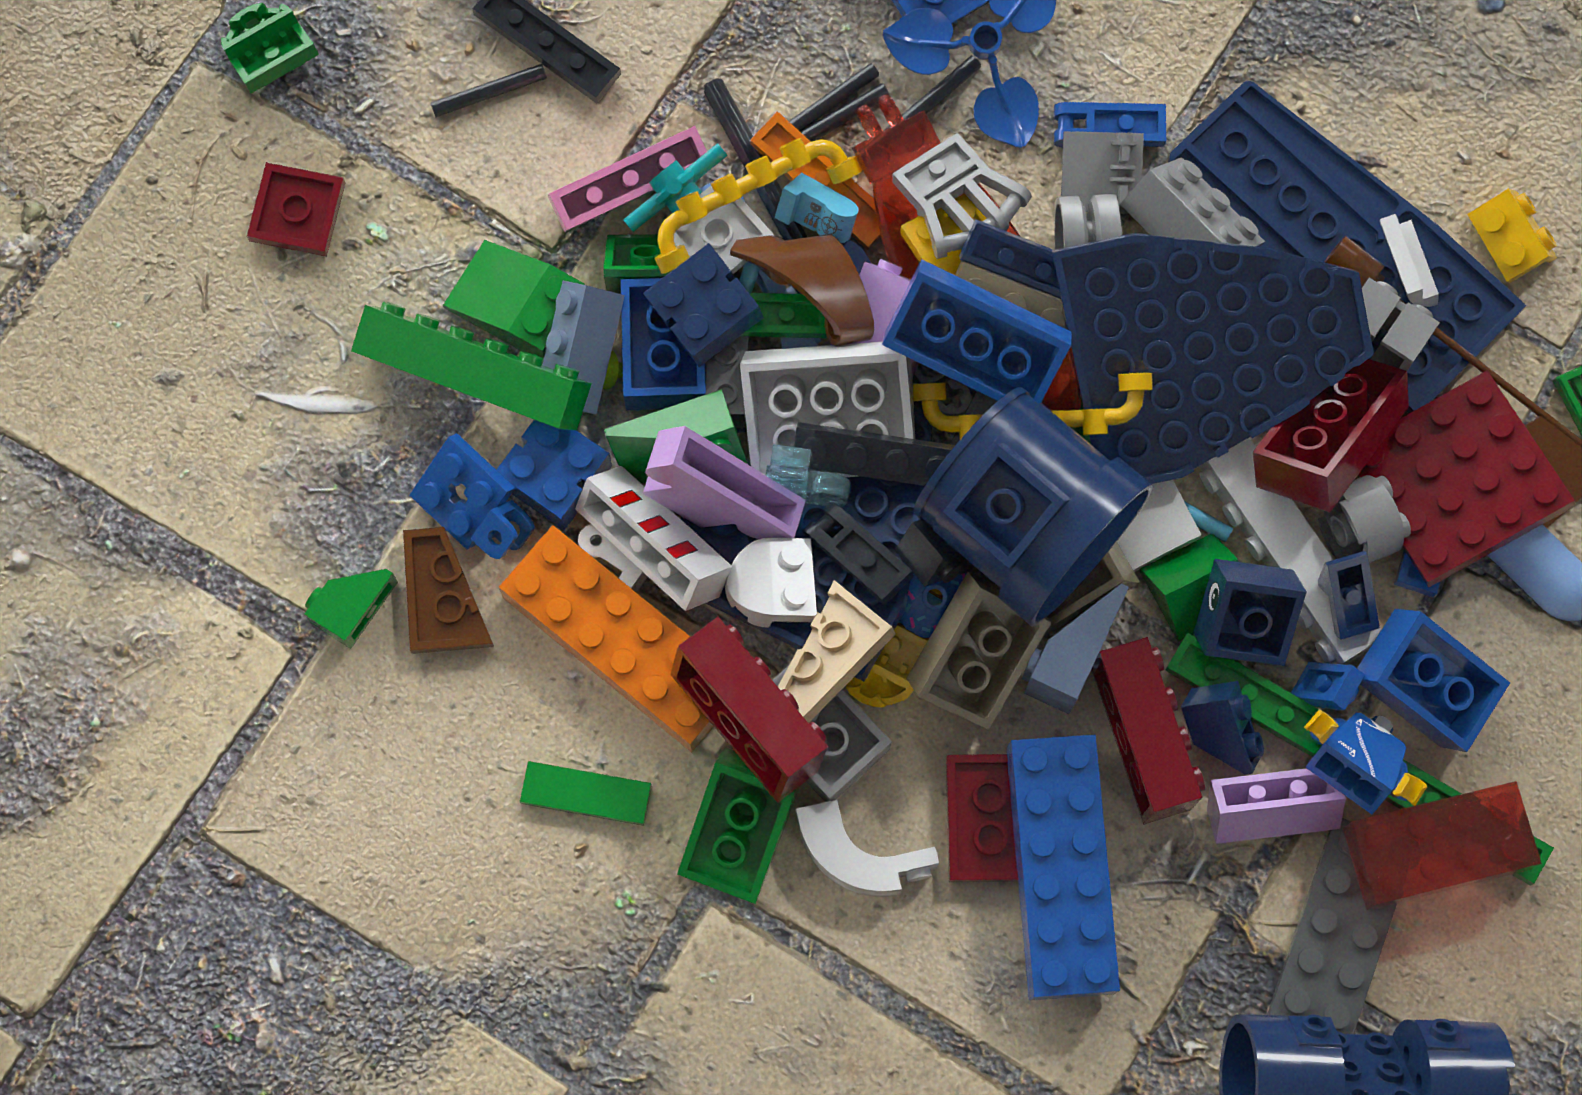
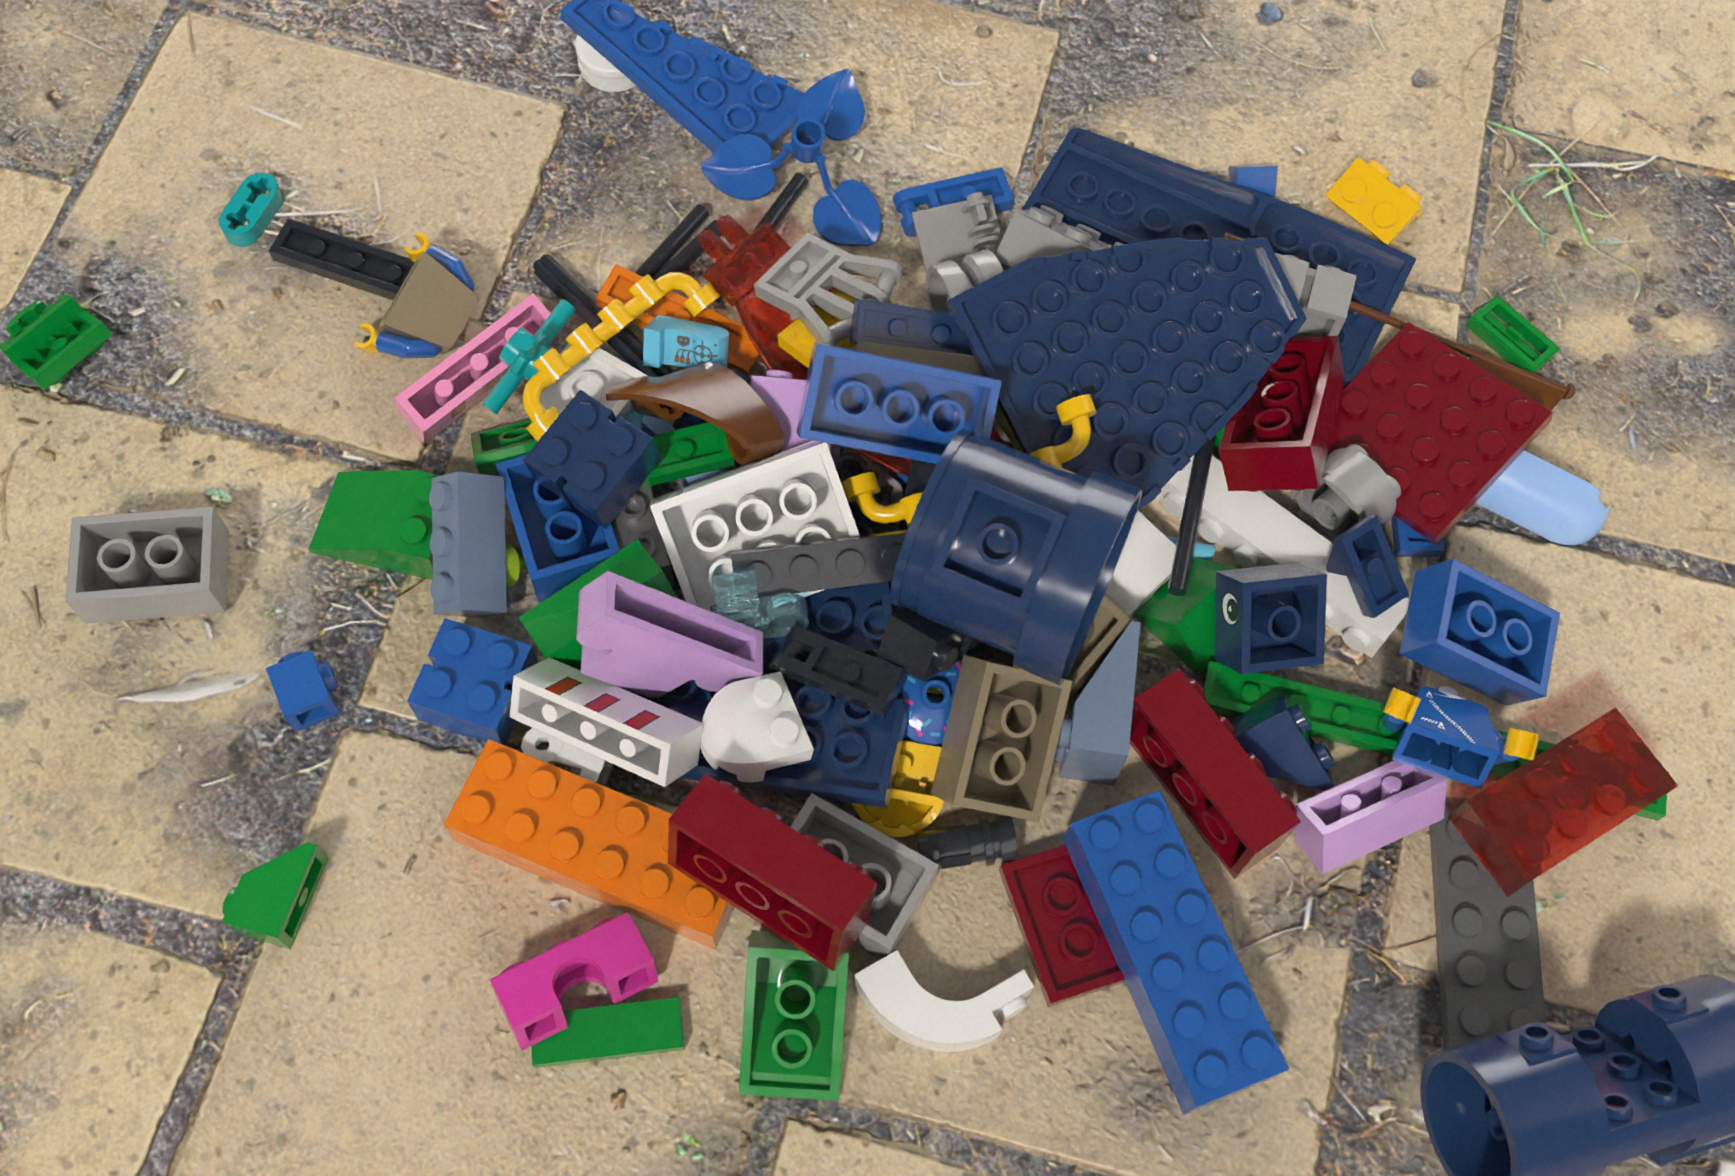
camera: 20 degrees left, 10 degrees down
dark red plate [247,162,346,257] -> none
green brick [351,301,592,430] -> none
reddish brown wing [403,527,494,654] -> none
blue plate [409,433,535,559] -> none
black bar [430,63,547,118] -> none
tan wing [778,580,896,723] -> none
blue plate [1291,662,1365,710] -> none
white slope [1380,214,1439,307] -> none
none -> light grey brick [65,506,229,624]
none -> blue brick [266,650,341,732]
none -> dark tan torso [354,232,488,358]
none -> dark pink arch [490,912,659,1051]
none -> black axle [917,815,1018,869]
none -> black bar [1168,435,1216,596]
none -> blue slope [1228,164,1278,198]

